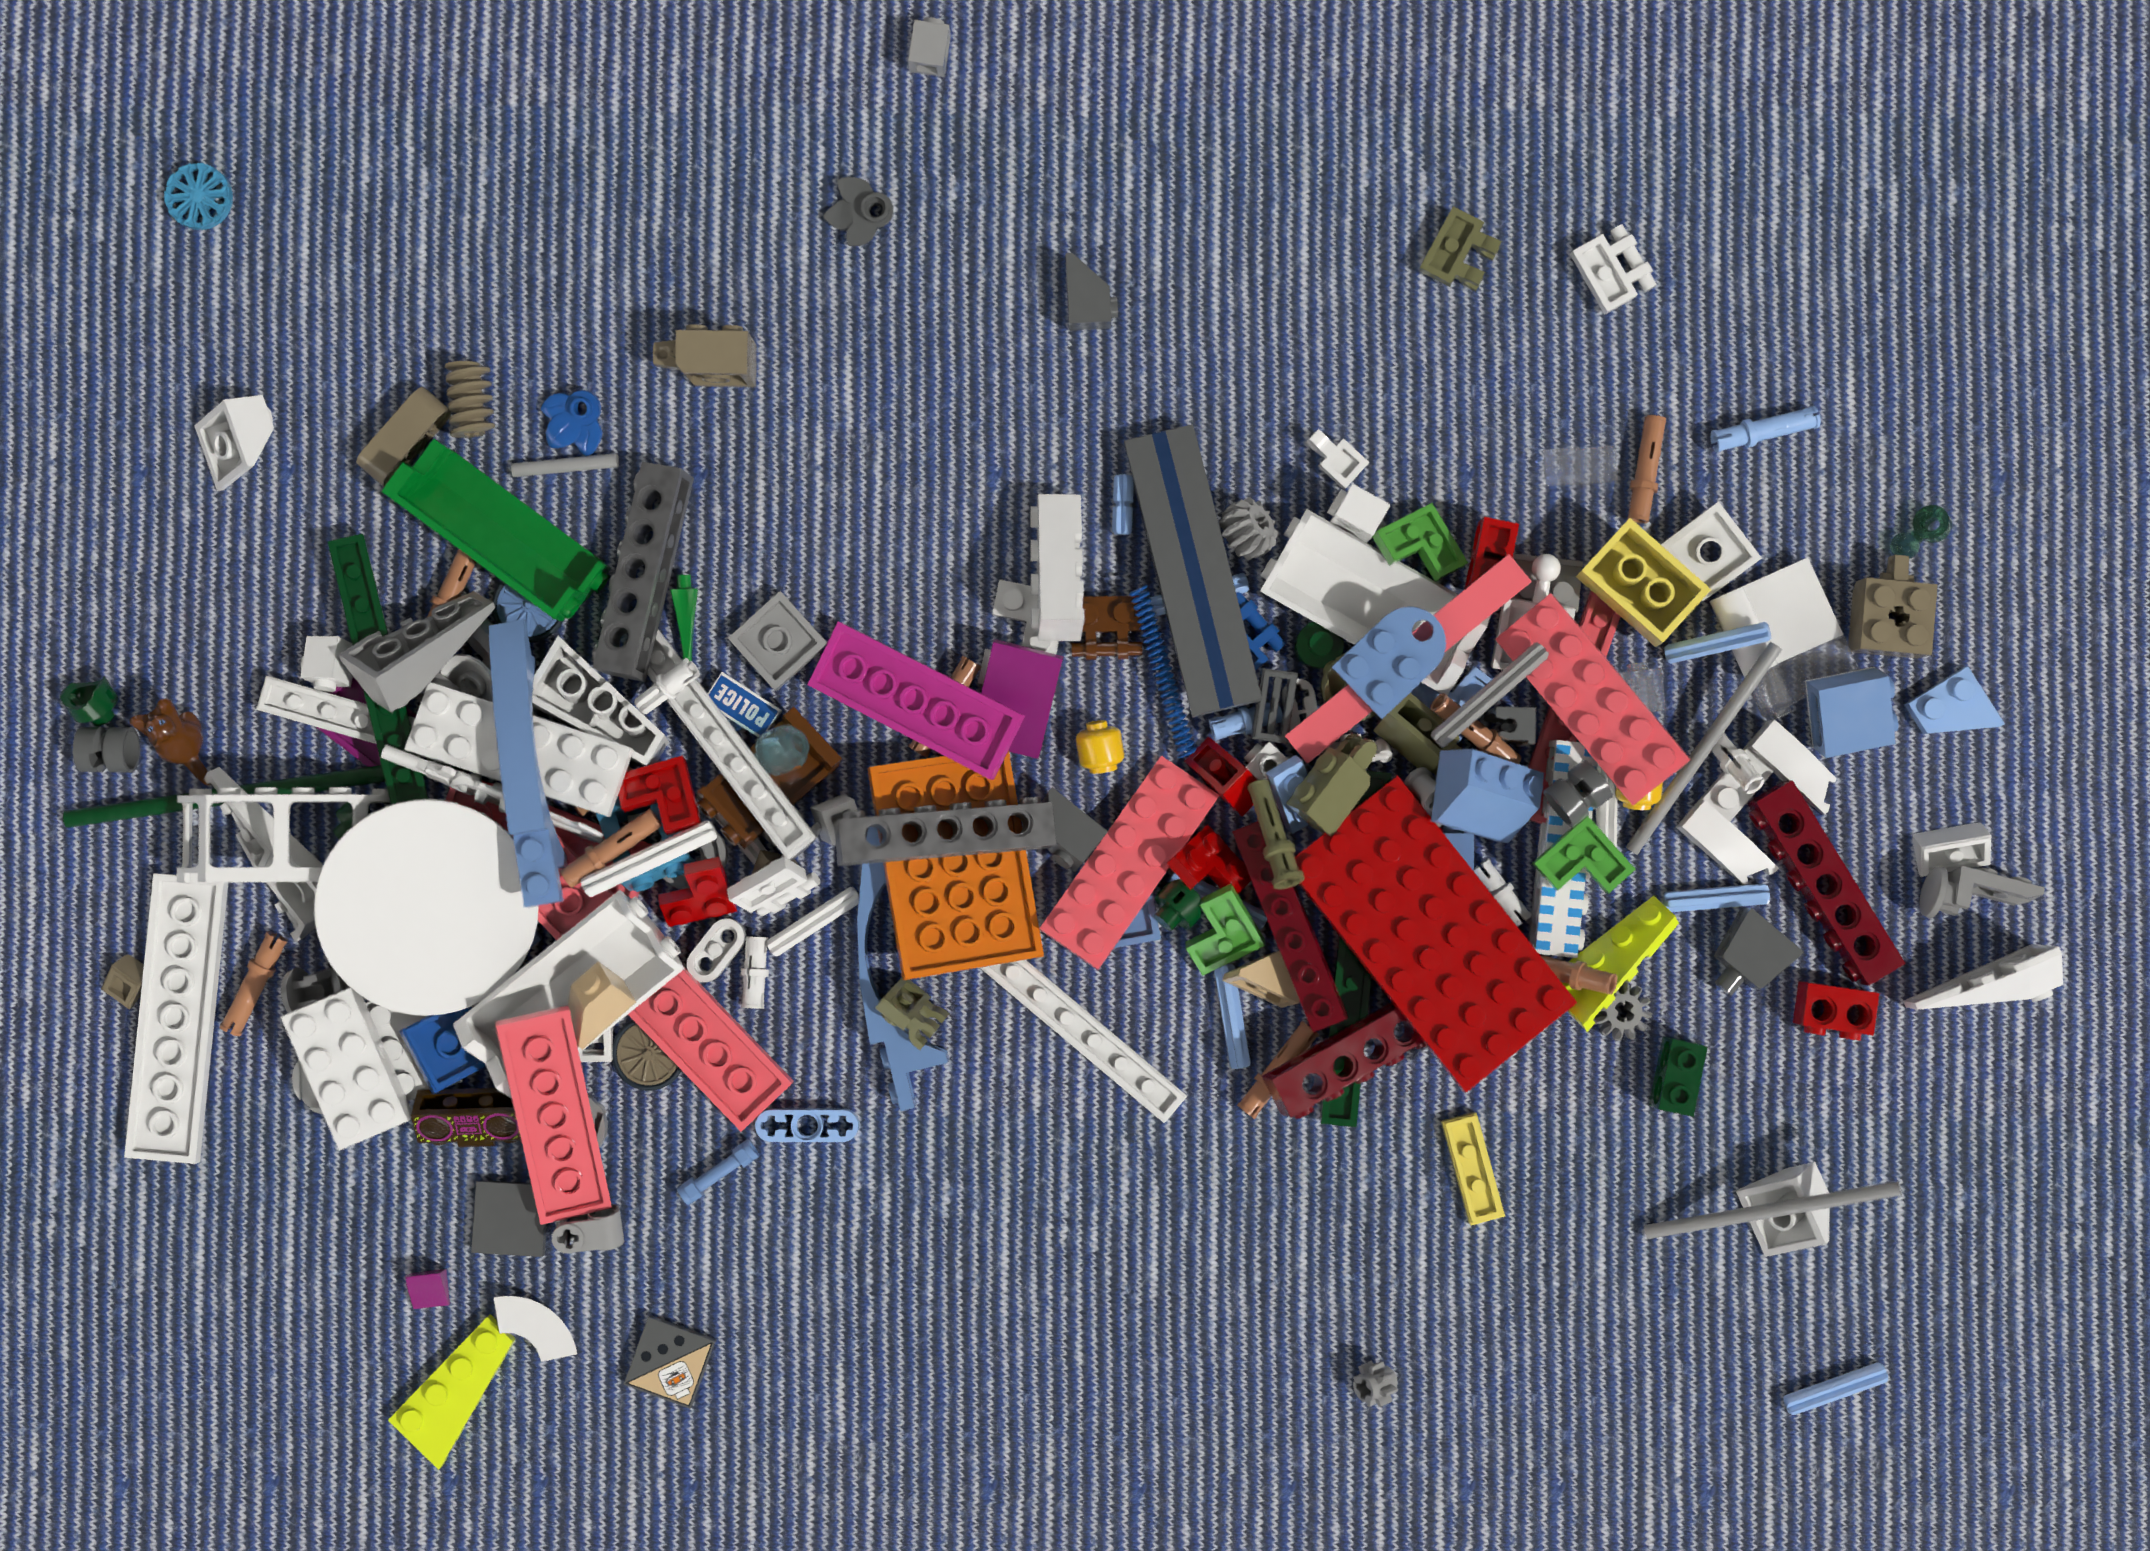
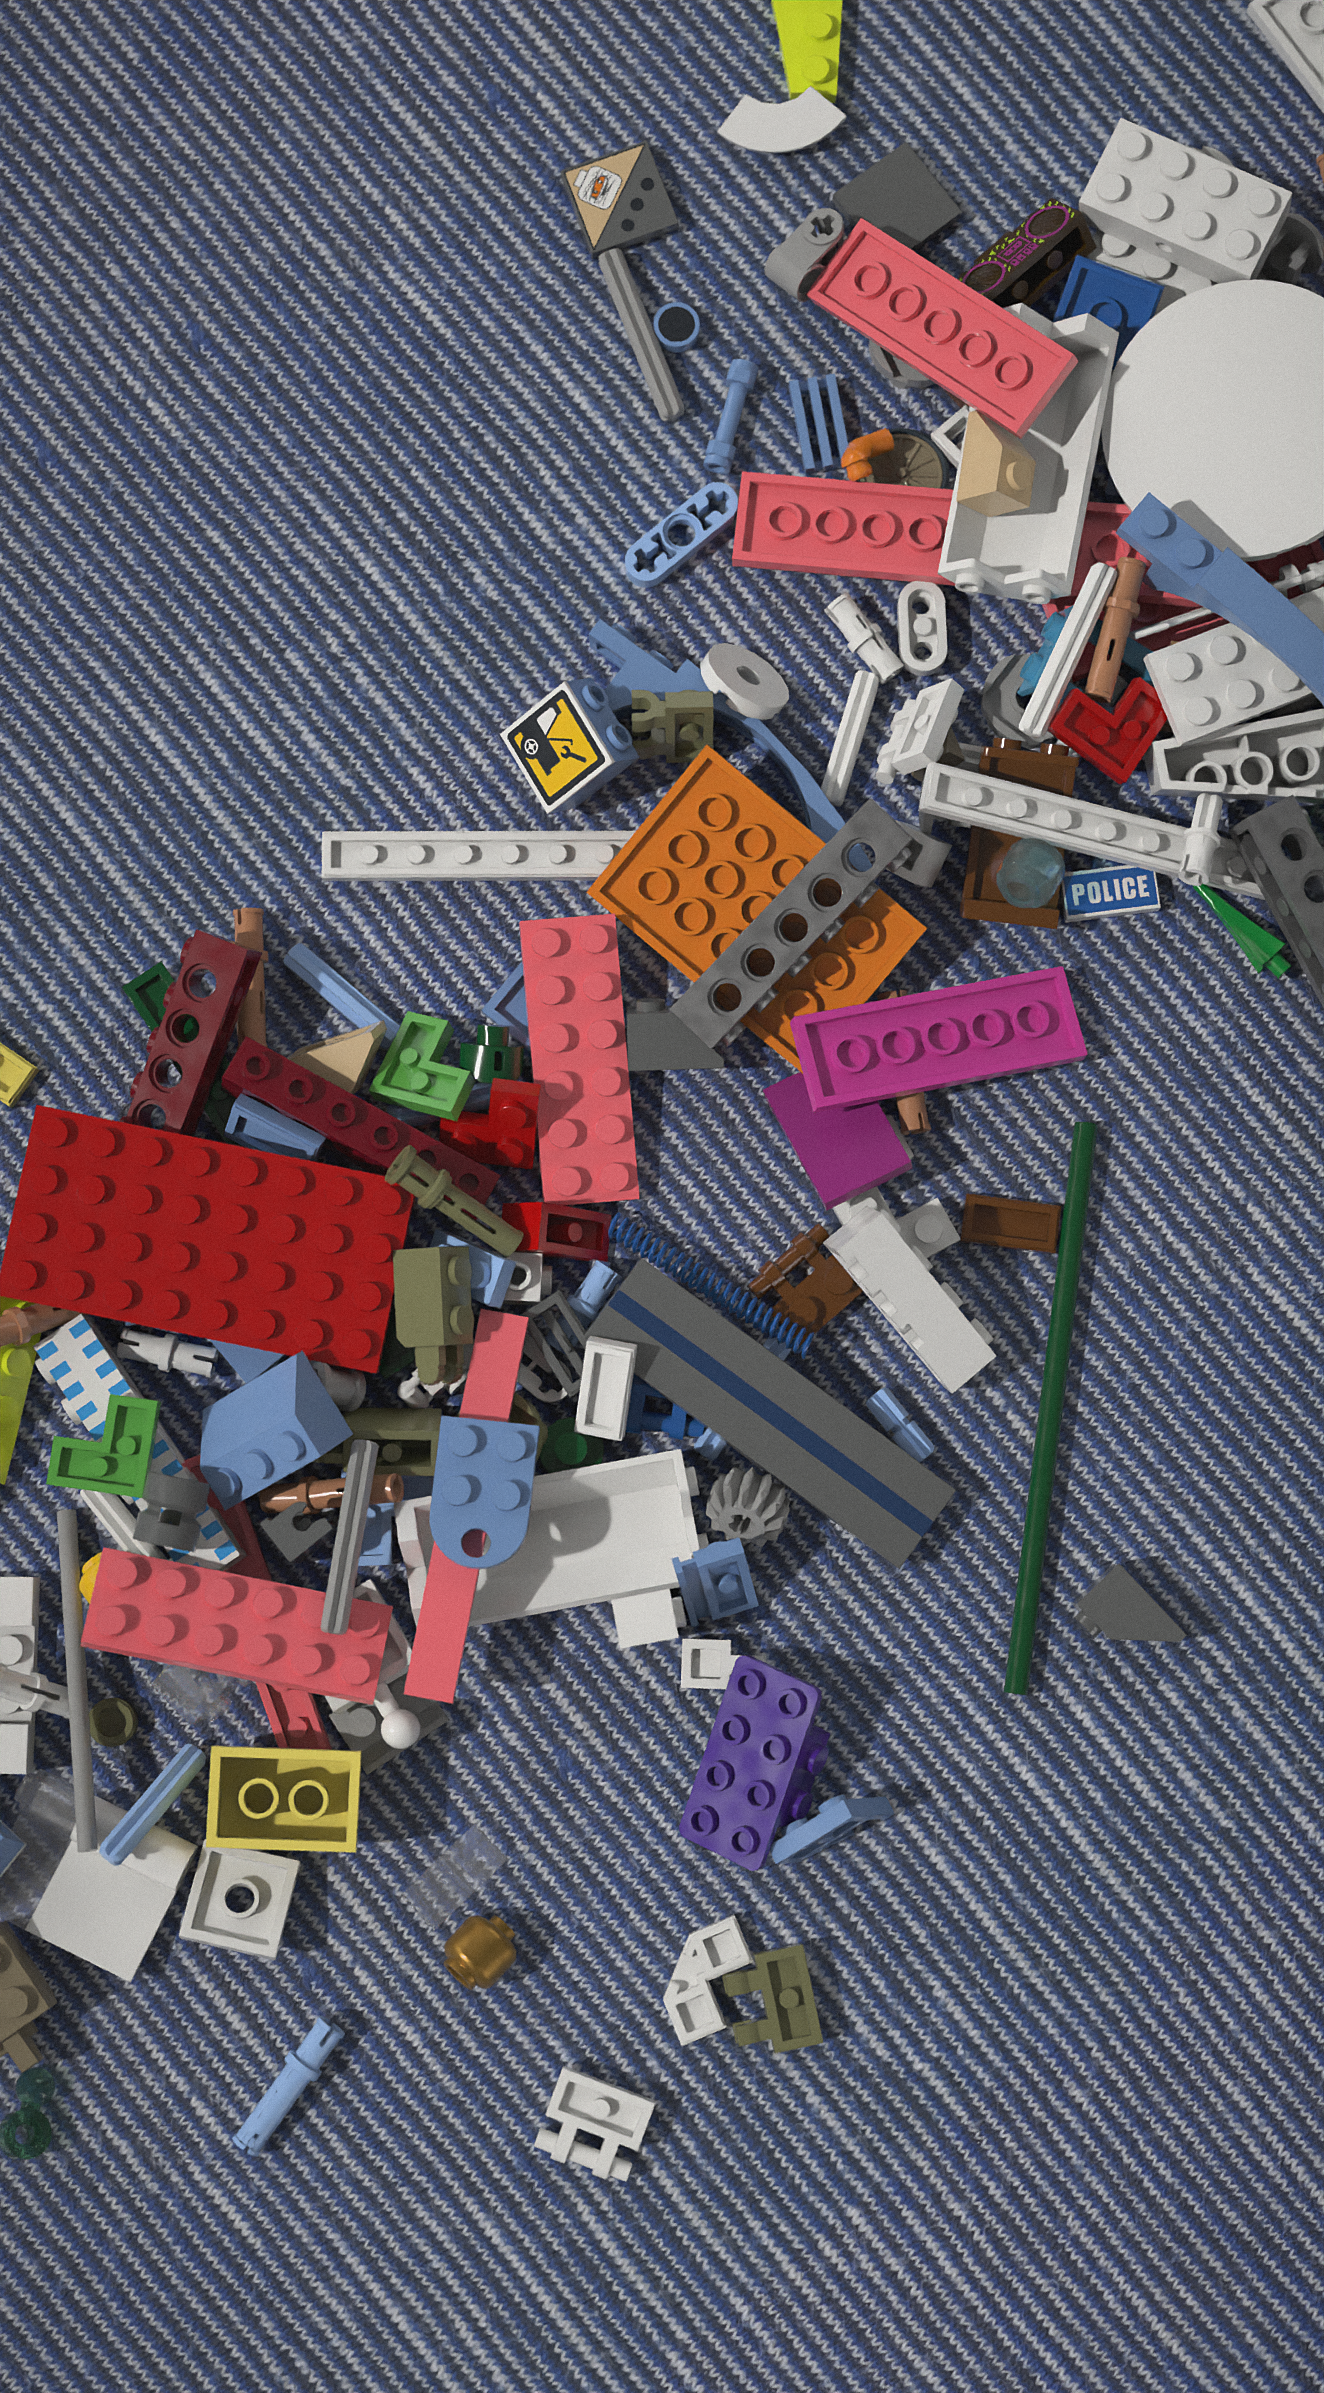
camera: 135 degrees right, 5 degrees down
magenta slope [405,1269,450,1309] -> none
red plate [658,856,738,927] -> none
light grey plate [728,591,827,691] -> none
yellow head [1076,720,1124,774] -> none
bright green plate [1372,503,1468,582] -> none
red brick [1464,517,1519,589] -> none
nougat pin [1628,415,1666,524] -> none
none -> olive tile [89,1697,139,1747]
none -> medium blue tile [223,1093,326,1162]
none -> pearl gold head [444,1915,516,1990]
none -> piece [500,678,640,814]
none -> white tile [574,1336,638,1441]
none -> light grey axle [599,248,684,422]
none -> tile [654,302,700,352]
none -> white tile [663,1914,753,2046]
none -> medium blue plate [671,1537,759,1627]
none -> dark purple bracket [679,1655,831,1871]
none -> white tile [700,643,789,720]
none -> medium blue wing [770,1795,895,1864]
none -> medium blue tile [789,373,848,475]
none -> orange arm [841,428,894,482]
none -> reddish brown tile [959,1194,1061,1255]
none -> dark green piece [1004,1122,1098,1696]

